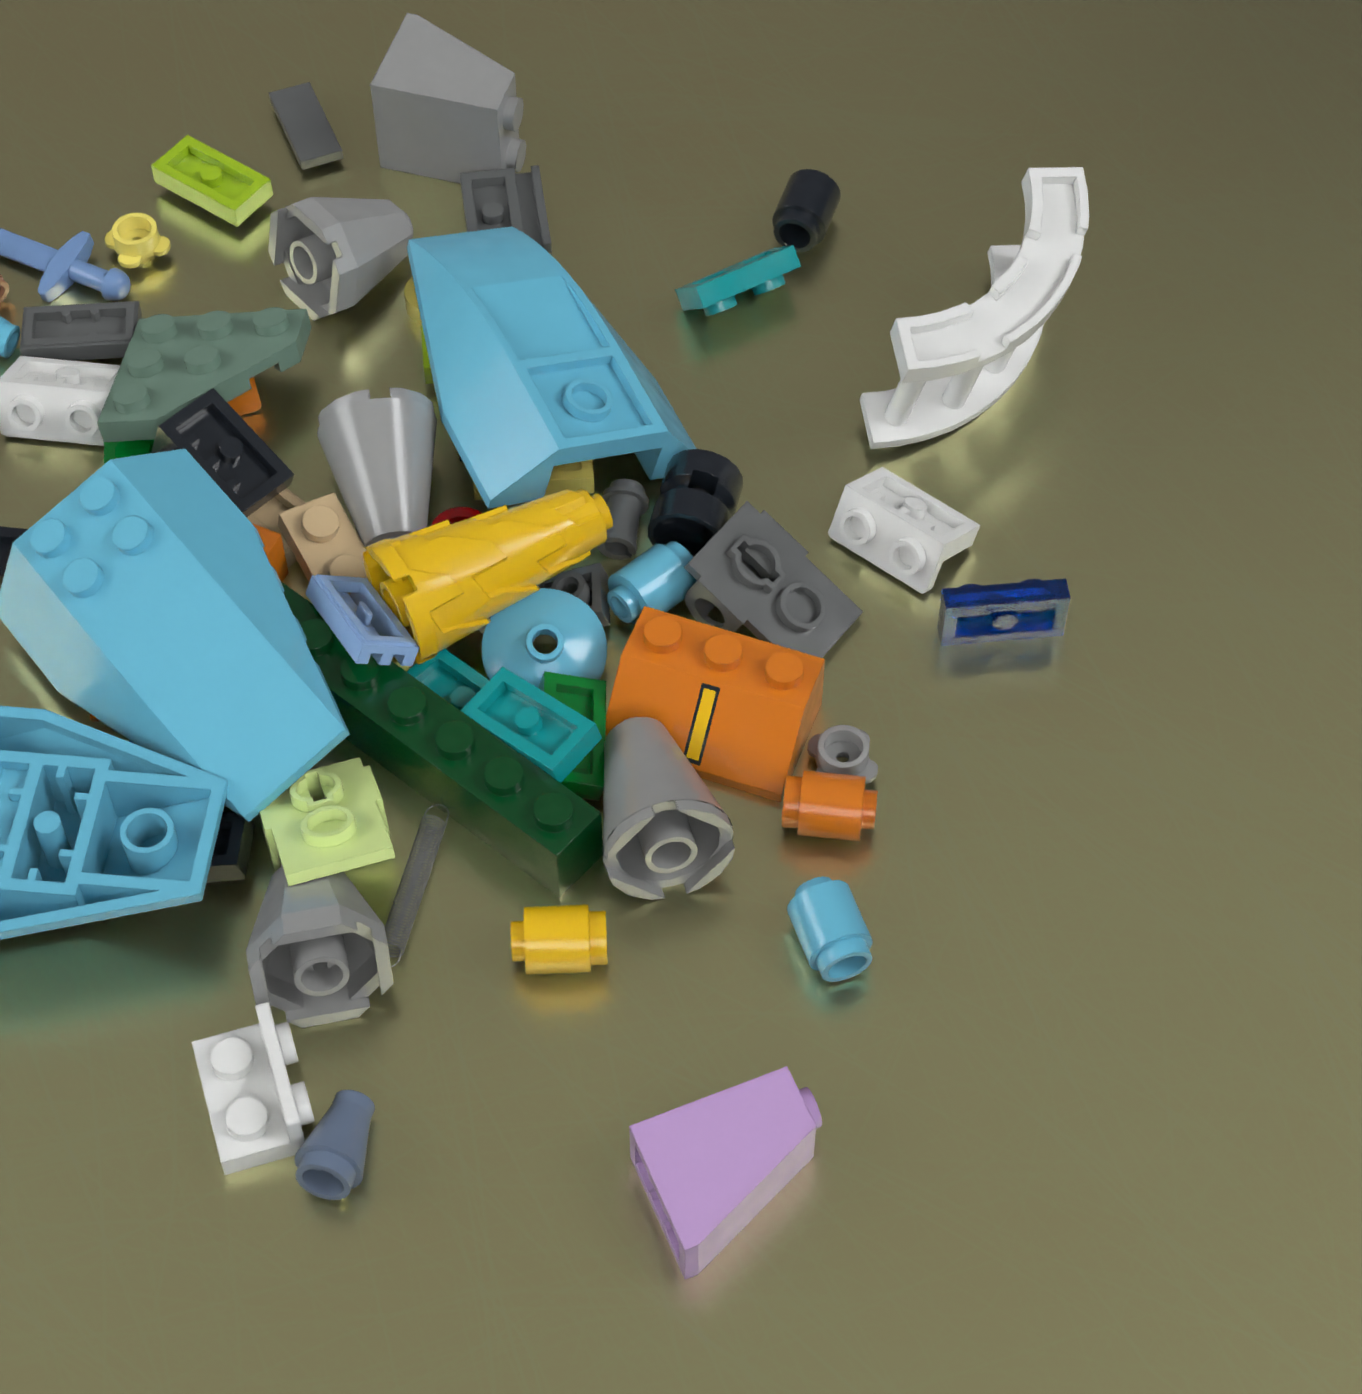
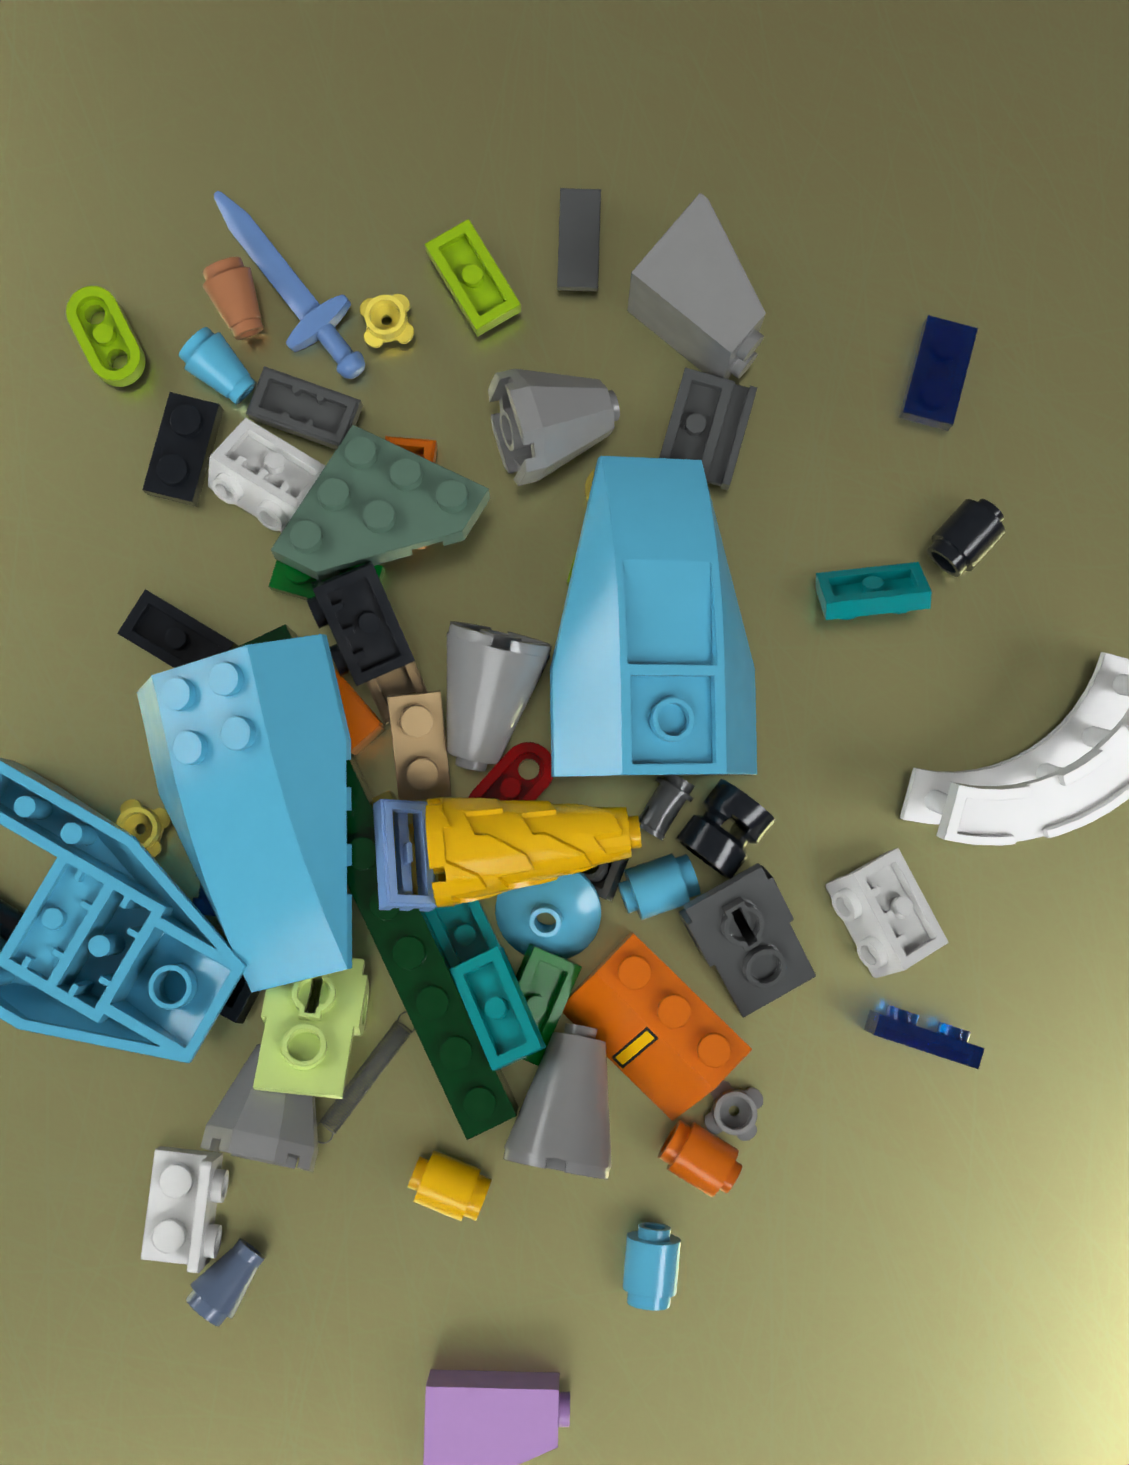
camera: 25 degrees right, 30 degrees up
none -> clear blue plate [899,315,978,431]

